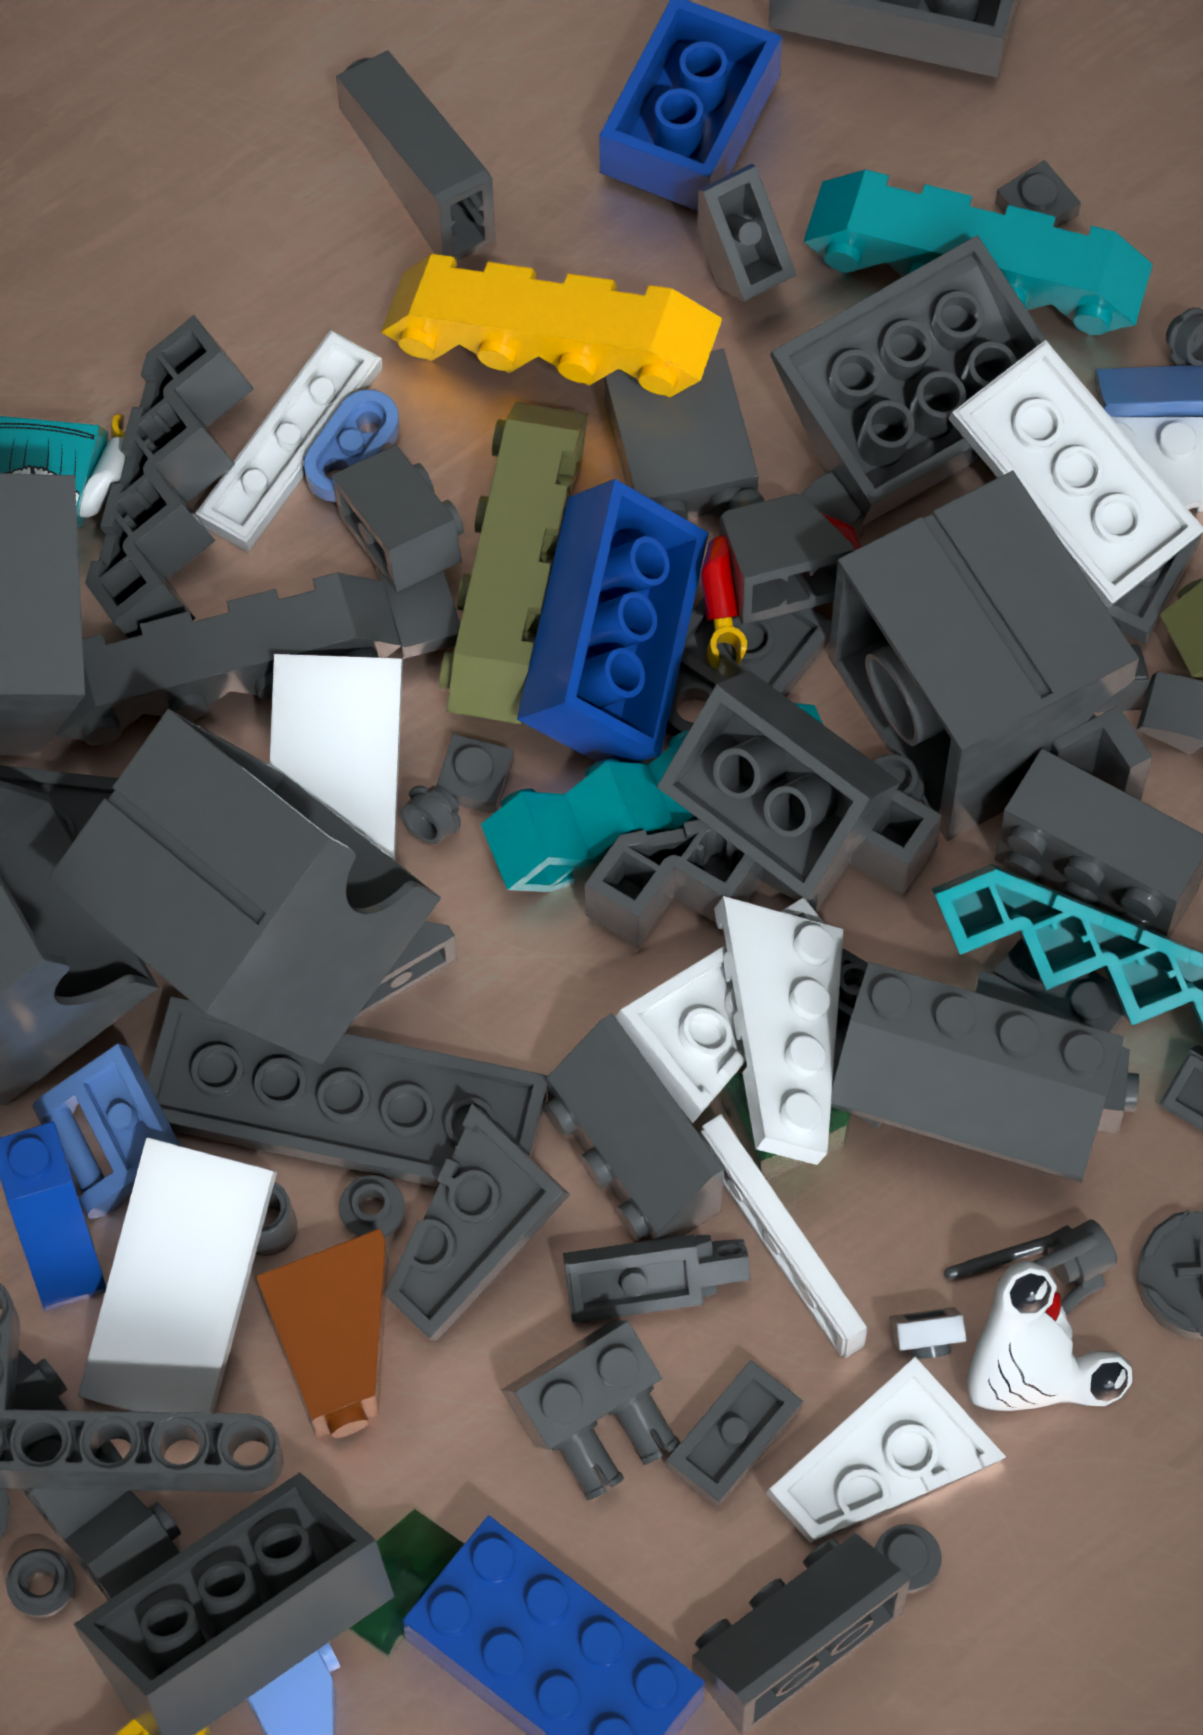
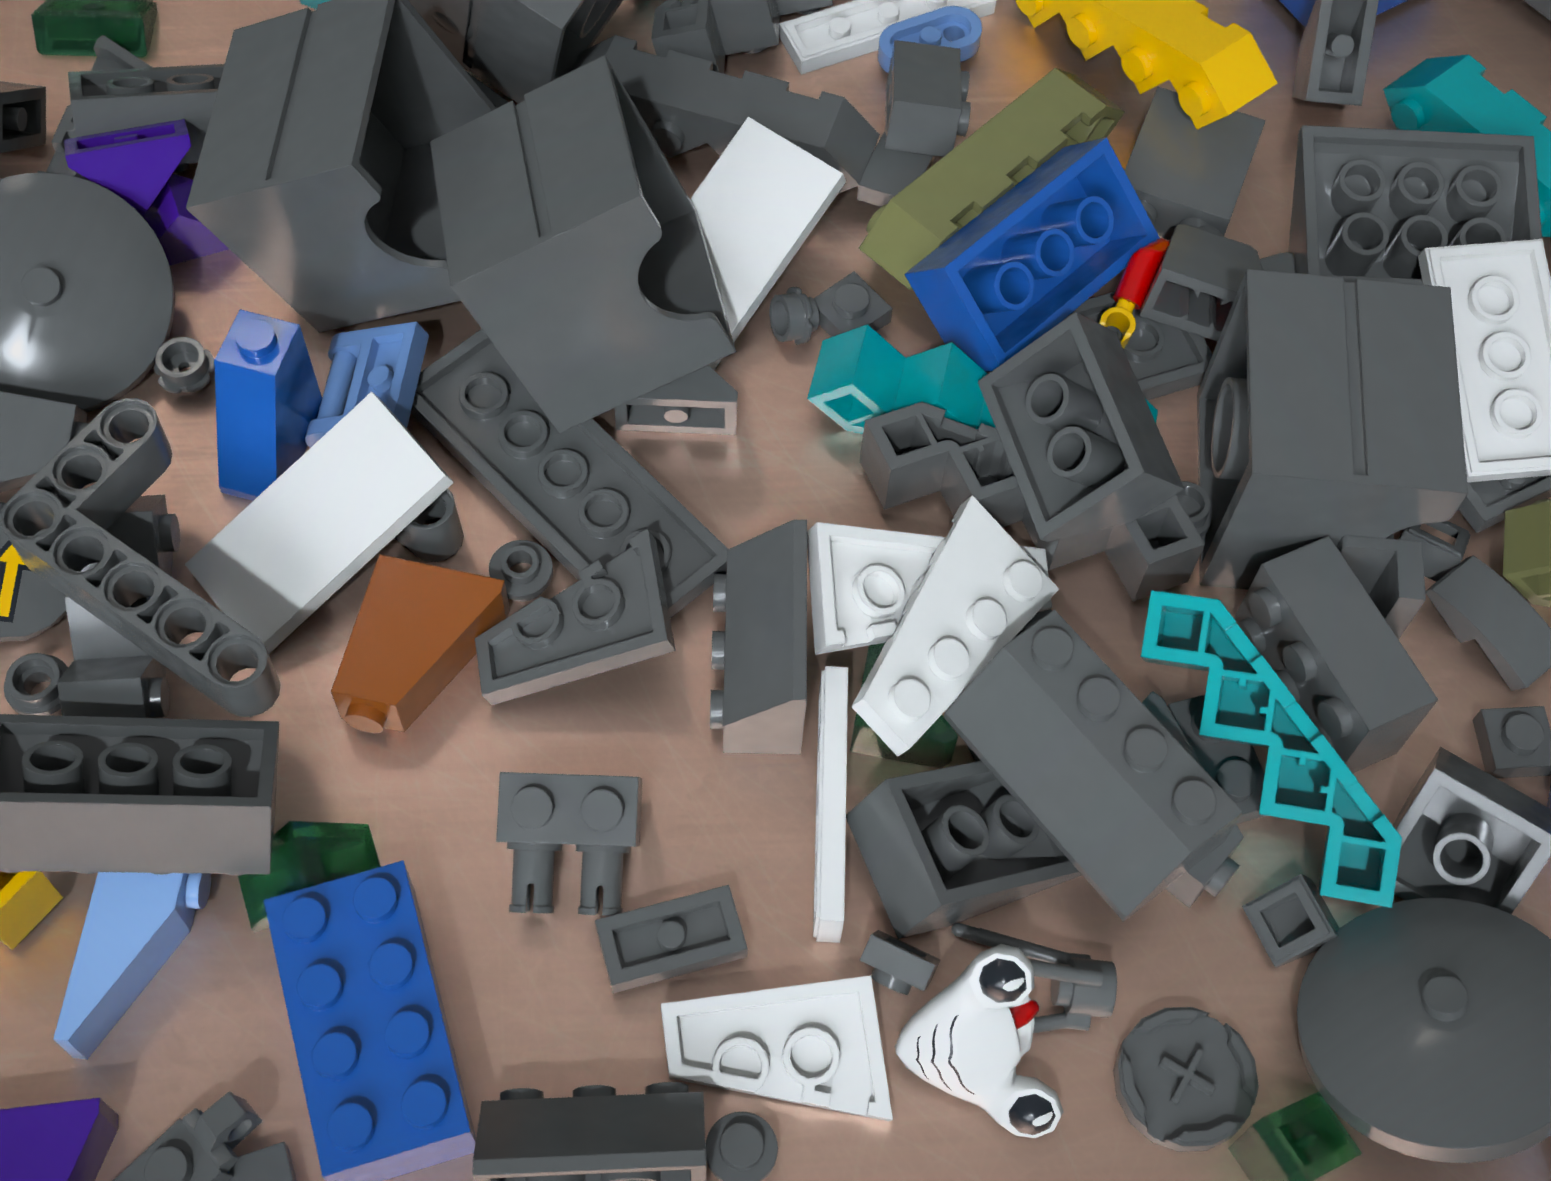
camera: 30 degrees right, 5 degrees down
dark grey hinge [563,1234,751,1323] -> none
none -> dark grey slope [846,761,1082,939]

